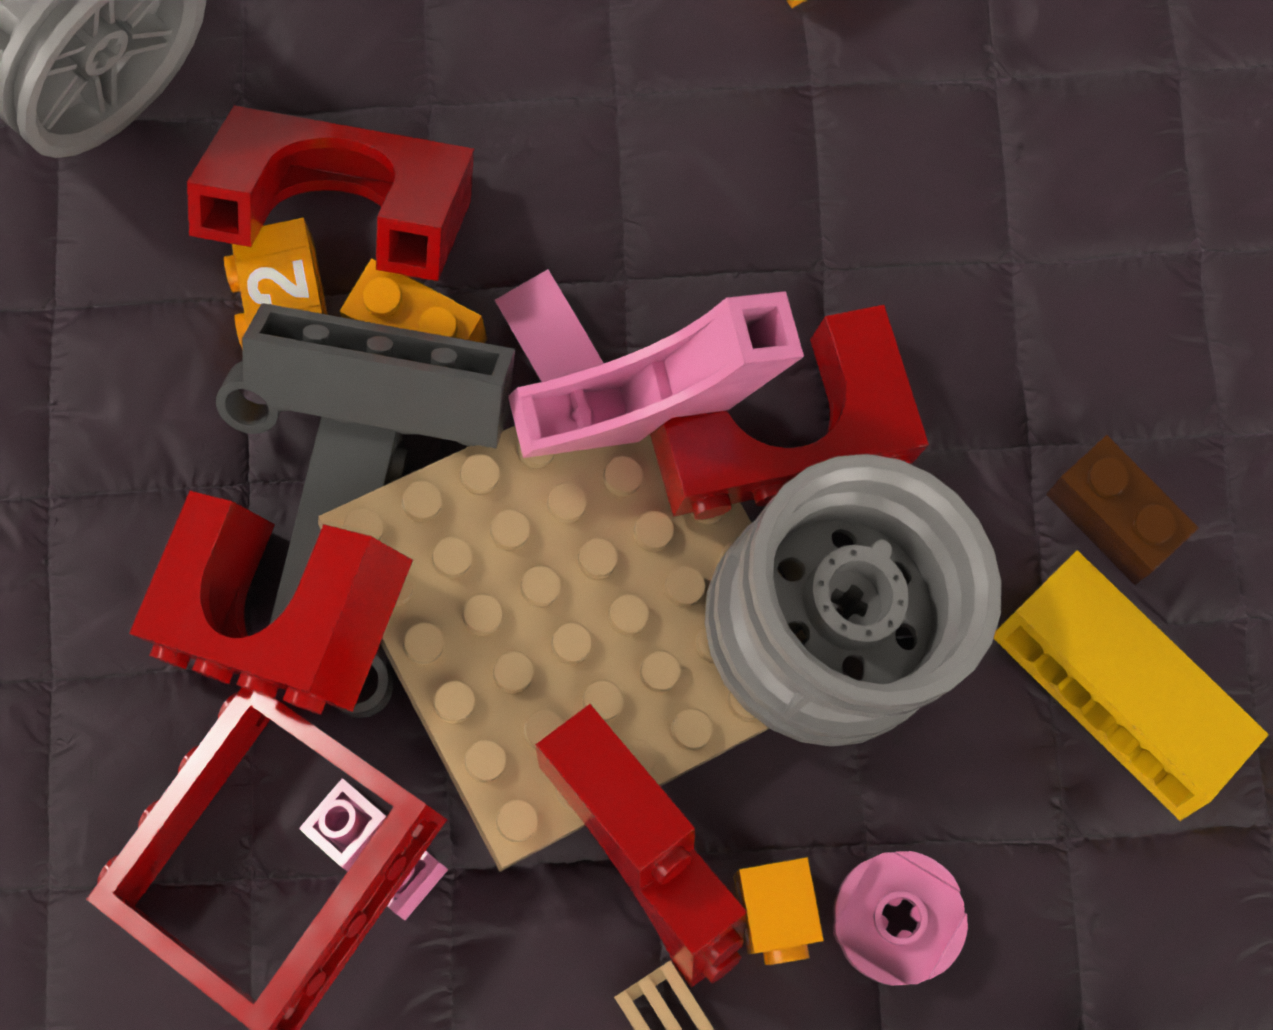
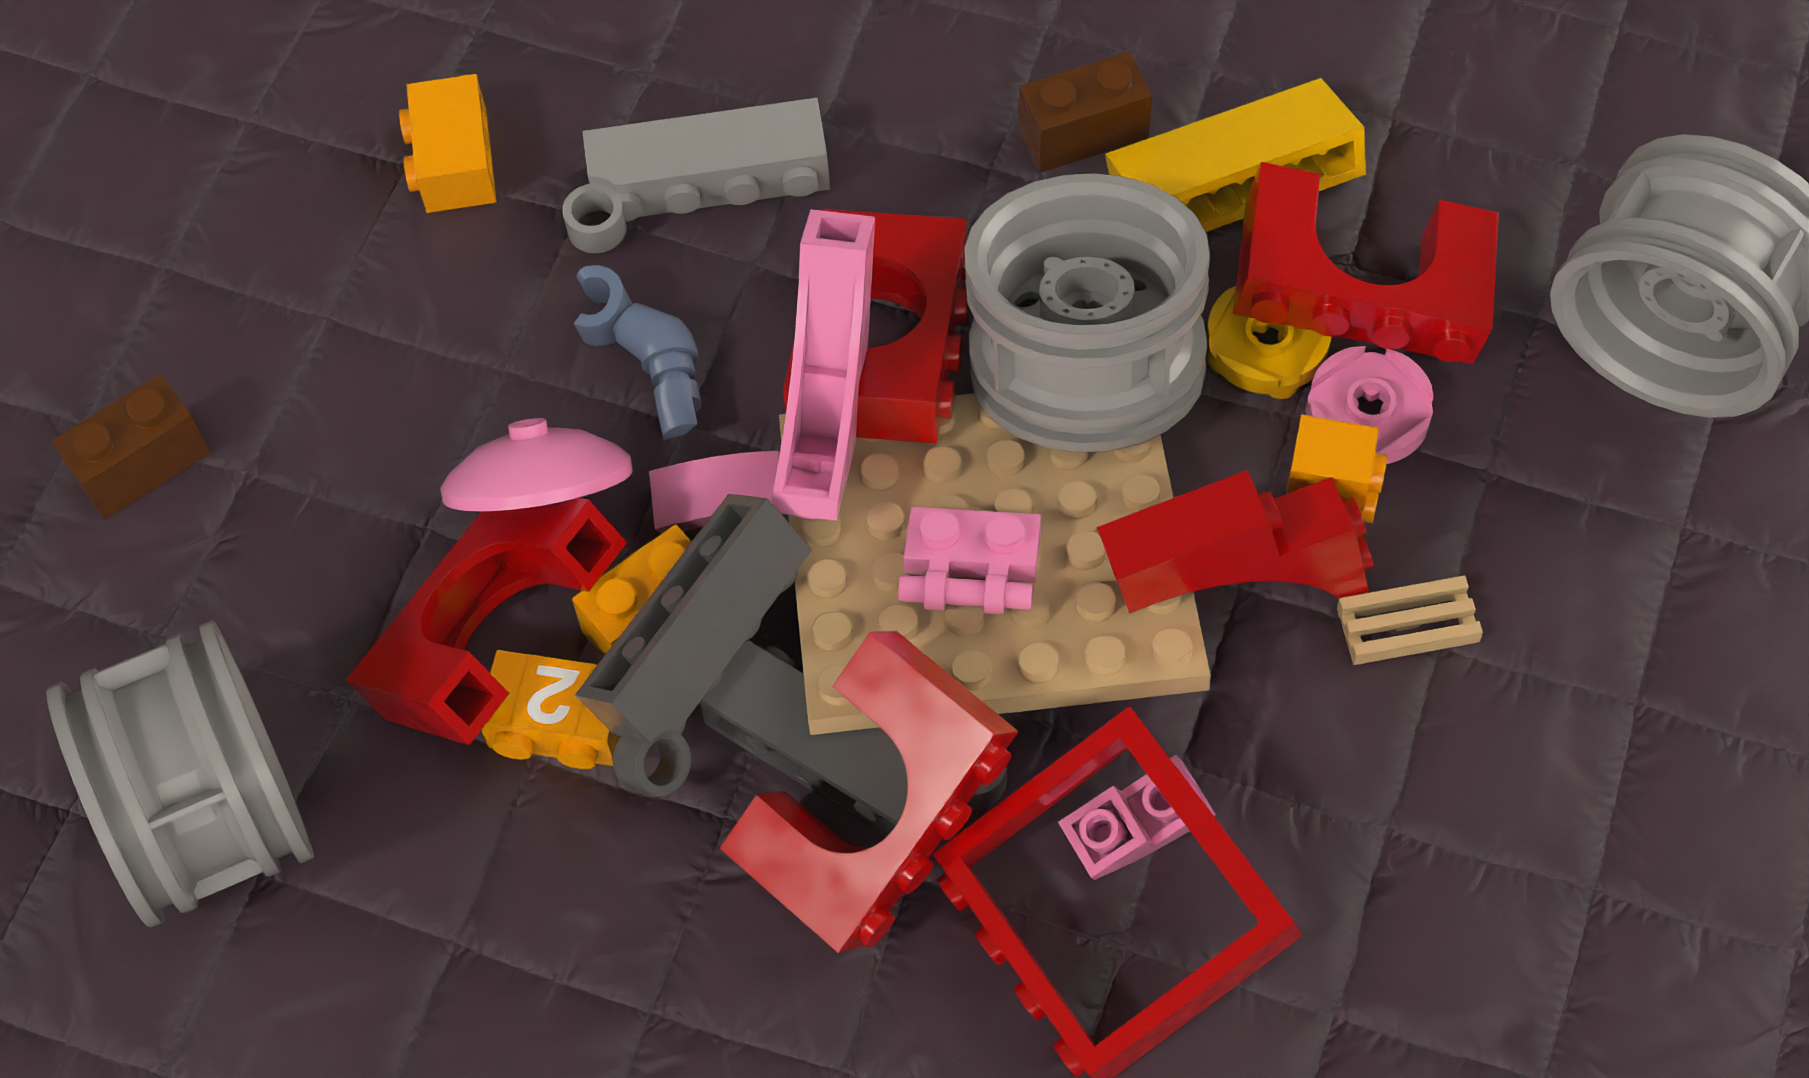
camera: 65 degrees left, 15 degrees down
none -> bright pink dish [440,418,633,511]
none -> light grey hinge [562,98,830,253]
none -> sand blue piece [574,265,702,440]
none -> bright pink plate [898,507,1041,615]
none -> yellow plate [1206,286,1331,399]
none -> red arch [1233,162,1499,365]

